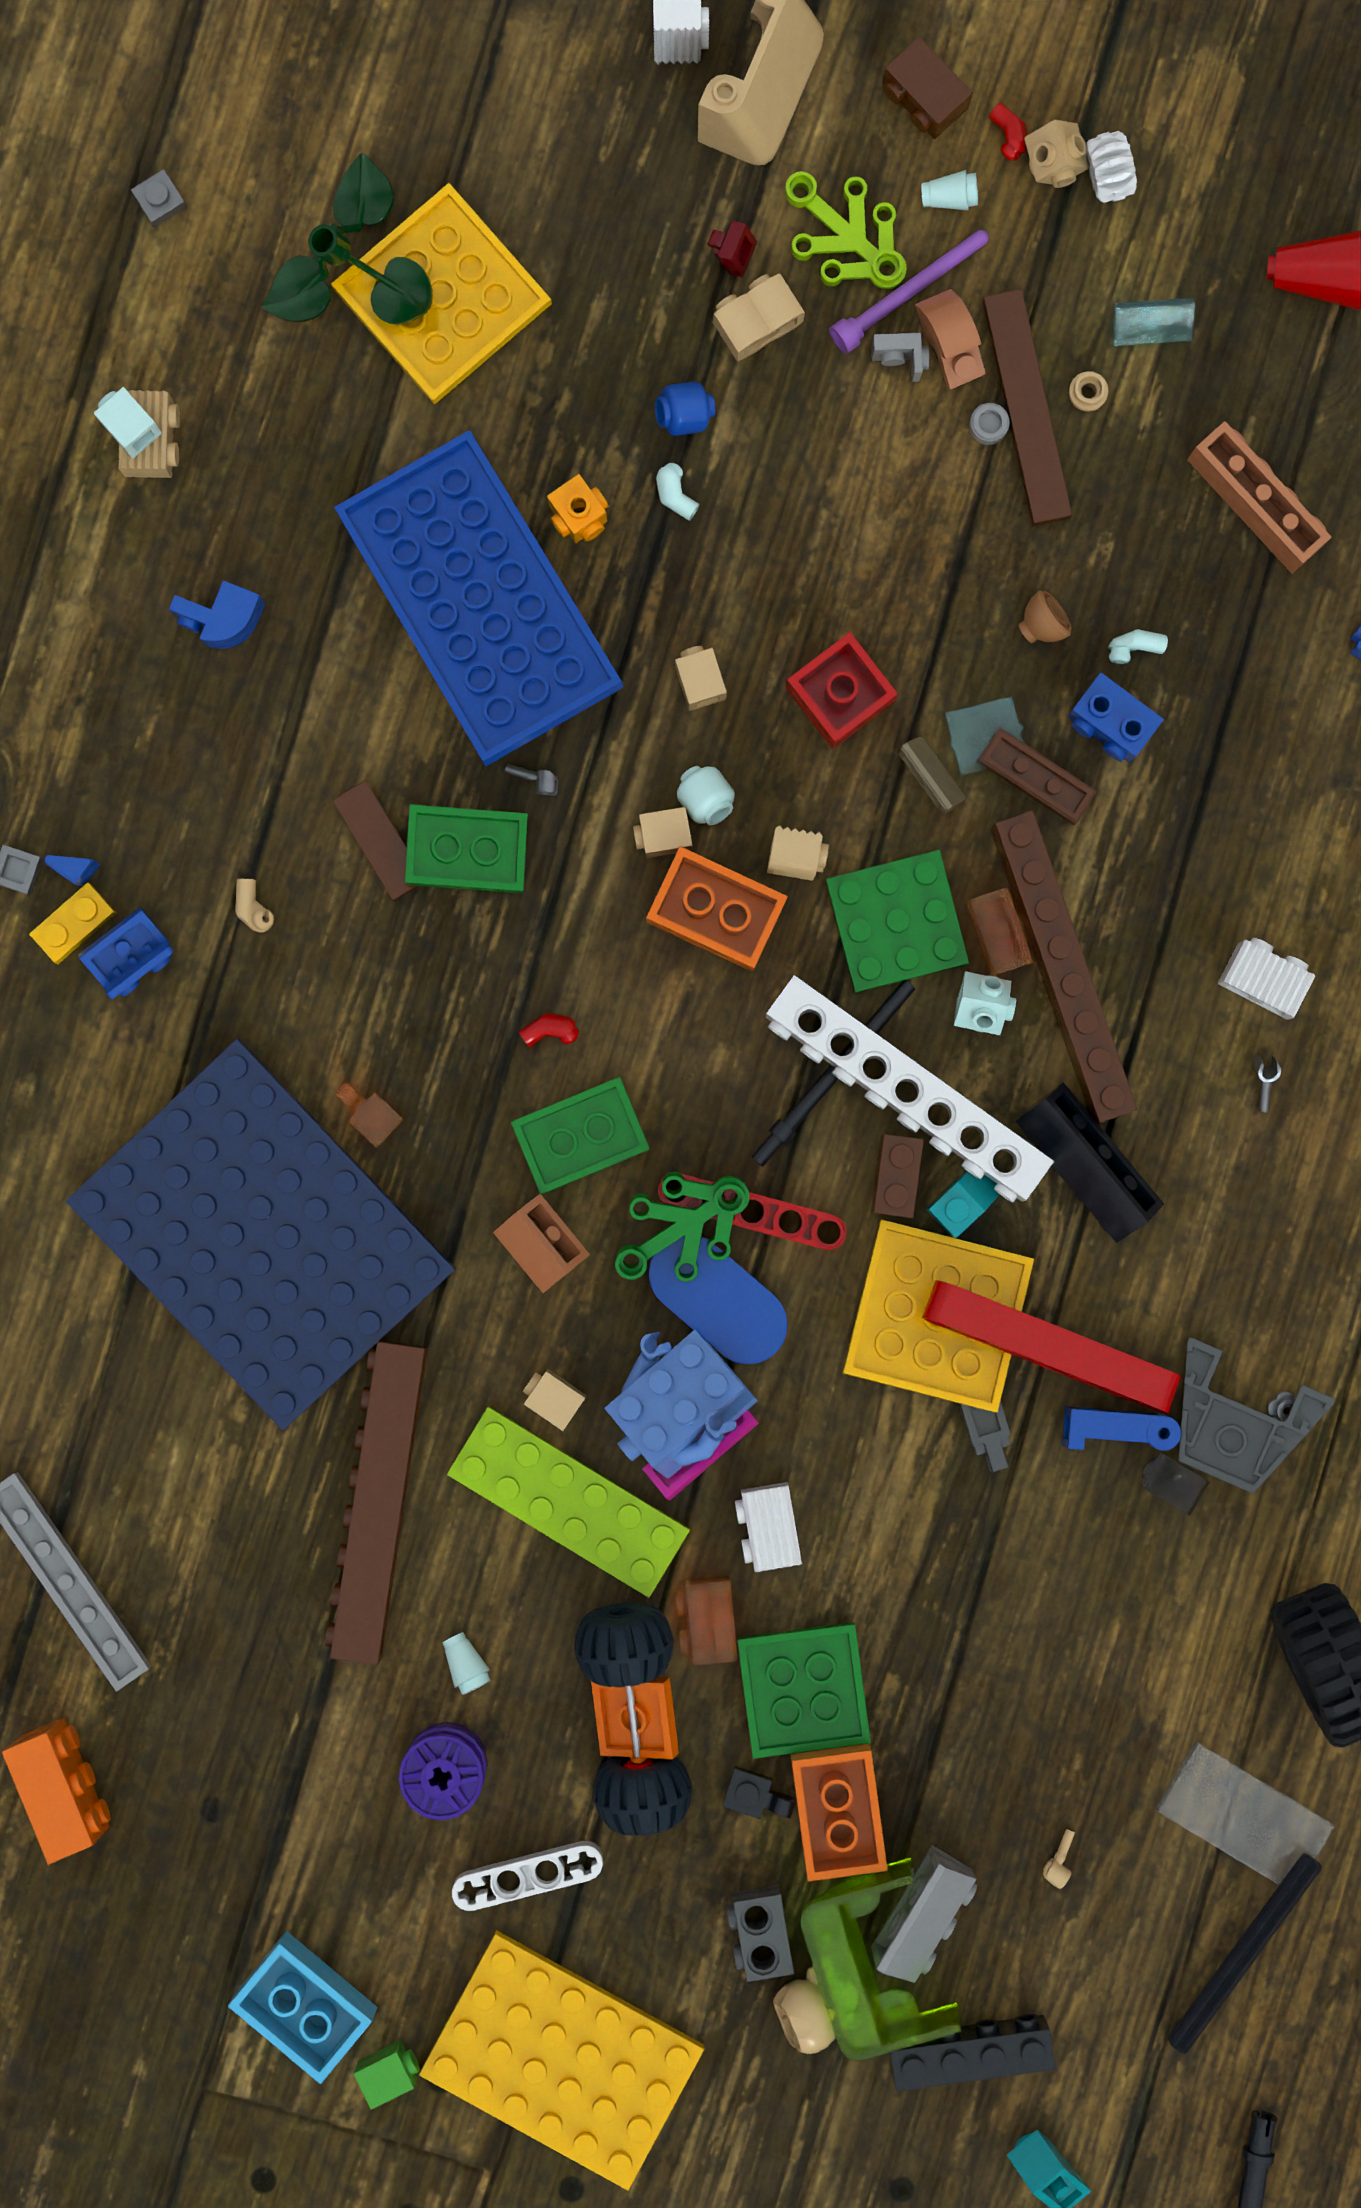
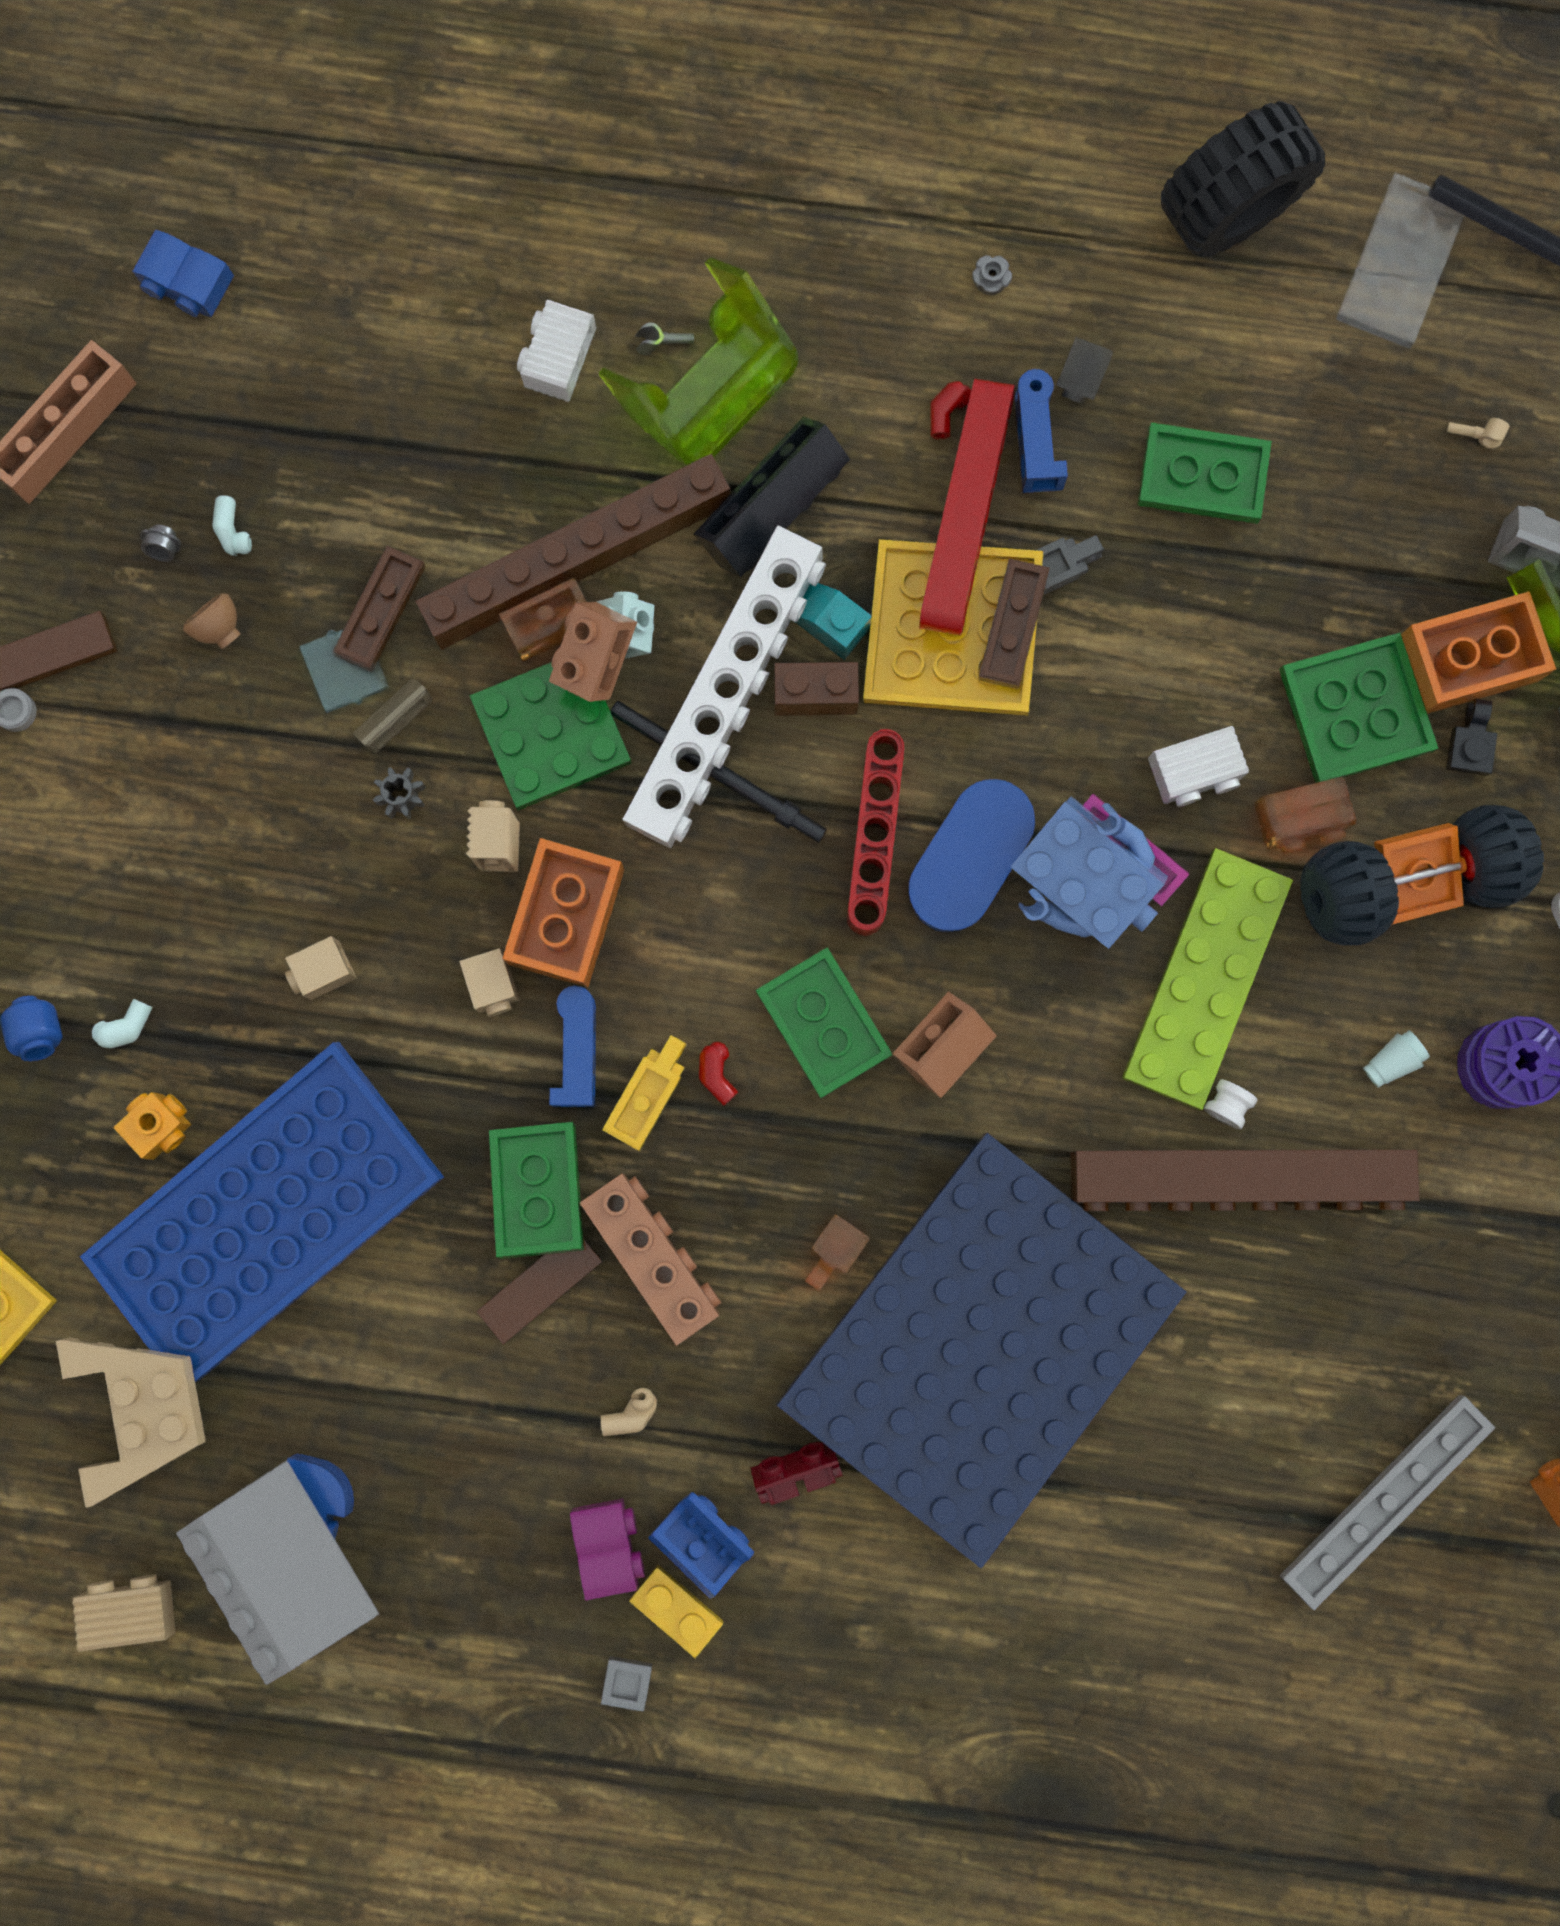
camera: 100 degrees left, 5 degrees down
blue slope [44,855,100,887] -> none
light aqua brick [94,387,162,459] -> none
flat silver hand [505,763,558,796] -> none
tan brick [523,1369,587,1431] -> none
green plant [615,1172,749,1282] -> none
light aqua head [677,766,735,825] -> none
red brick [785,632,898,750] -> none
blue brick [1067,673,1164,763] -> none
dark grey wing [1179,1337,1336,1494] -> none
none -> tan wing [56,1337,206,1508]
none -> flat silver plate [140,525,181,562]
none -> light grey slope [176,1461,379,1685]
none -> dark grey gear [373,767,426,820]
none -> nougat brick [549,602,637,702]
none -> blue leg [550,986,596,1107]
none -> magenta brick [570,1498,645,1601]
none -> nougat brick [580,1174,722,1346]
none -> clear neon green windscreen [598,257,798,465]
none -> yellow hinge [602,1035,687,1151]
none -> dark red hinge [750,1442,843,1506]
none -> red arm [930,381,971,439]
none -> reddish brown tile [979,558,1050,690]
none -> green plate [1137,422,1272,524]
none -> white wheel [1204,1079,1258,1130]

